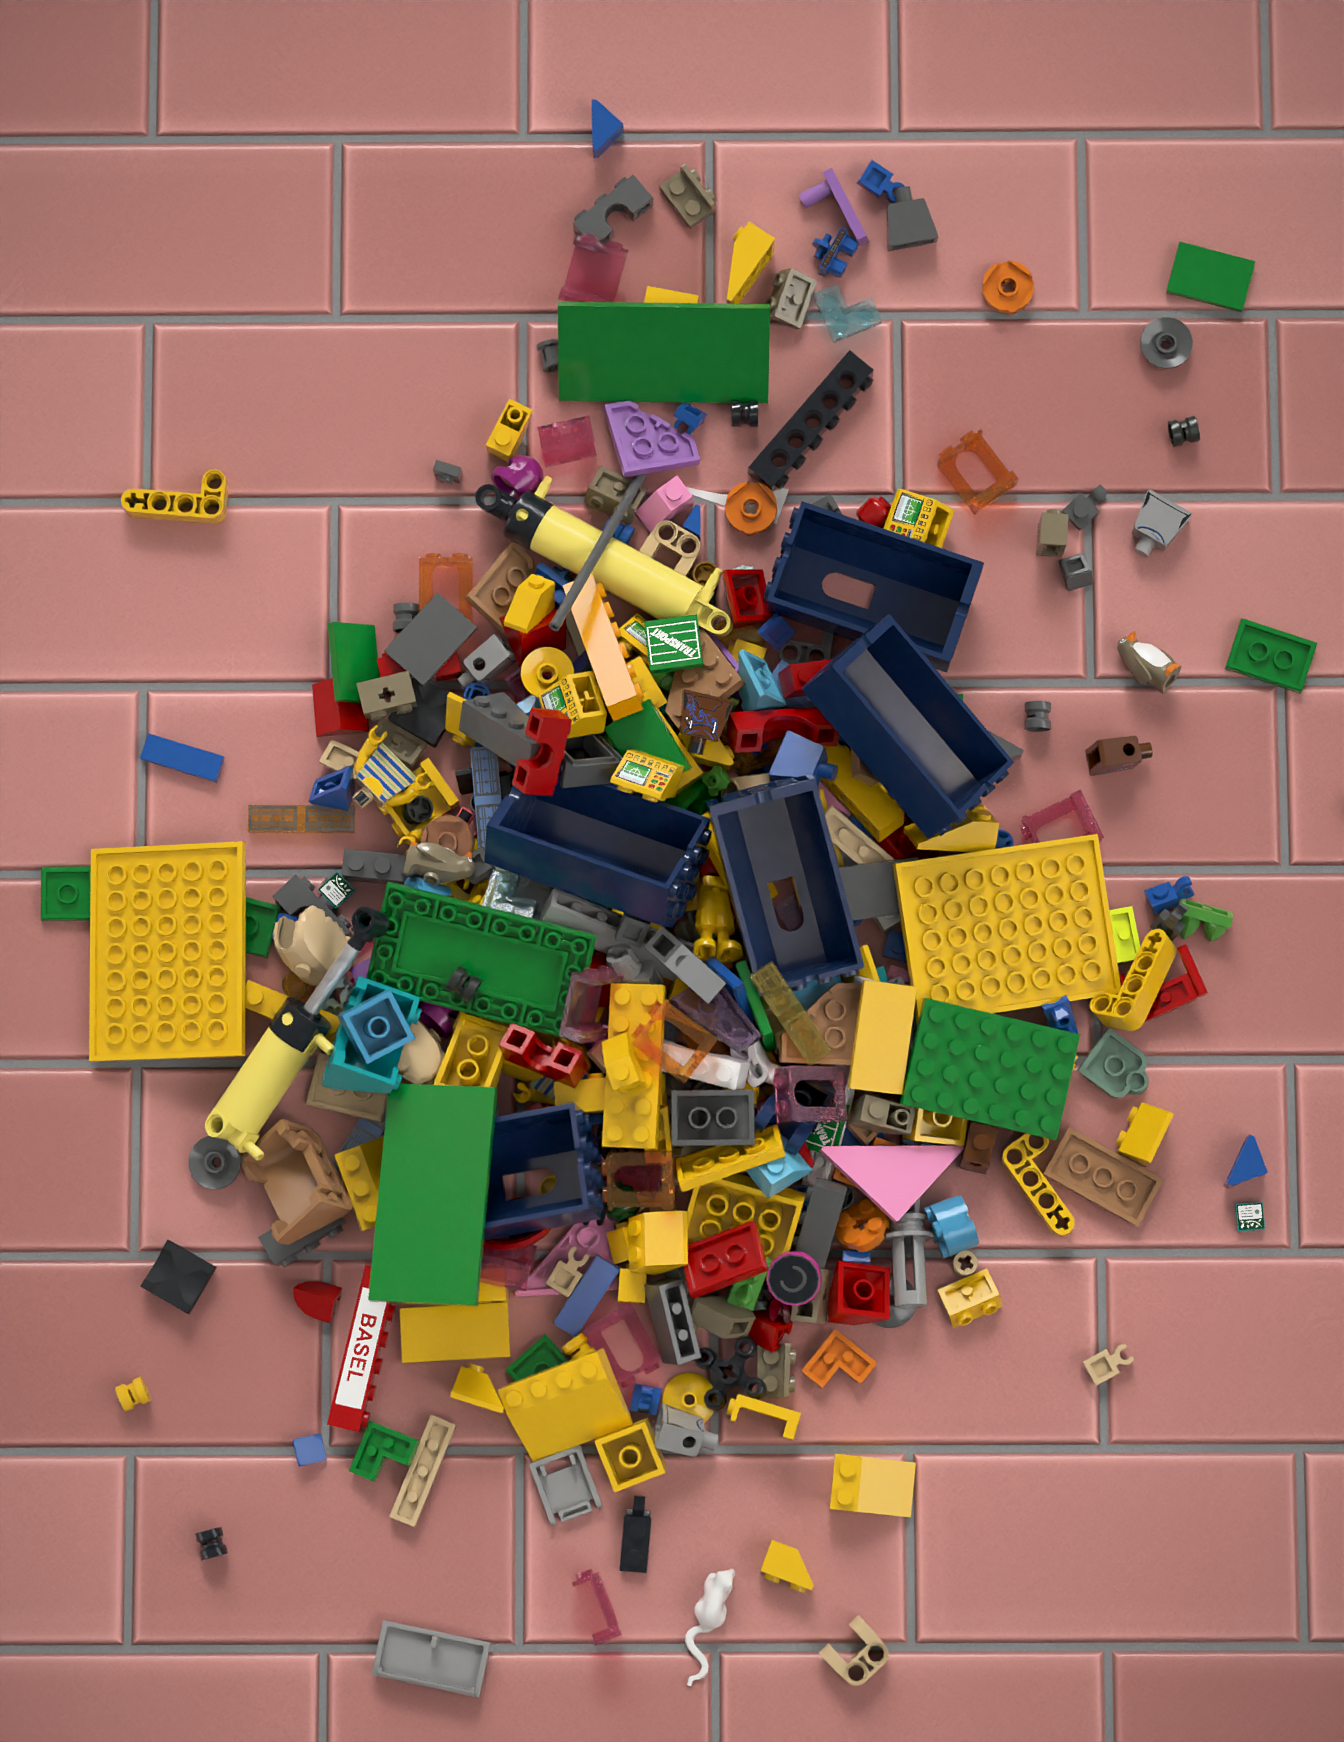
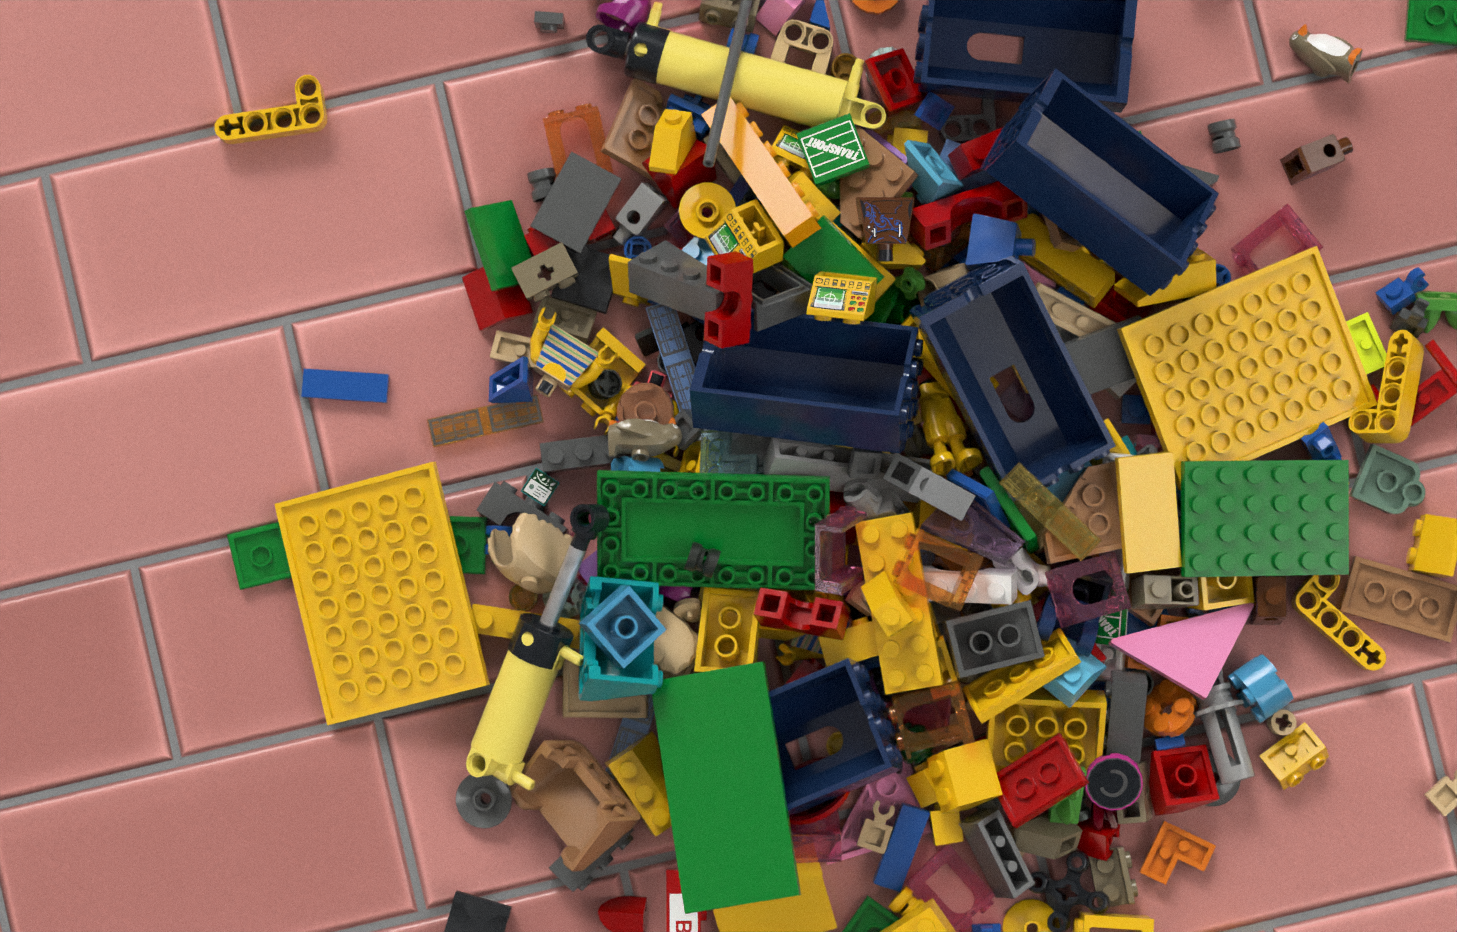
camera: 15 degrees left, 5 degrees up
none -> tan piece [674,598,702,622]

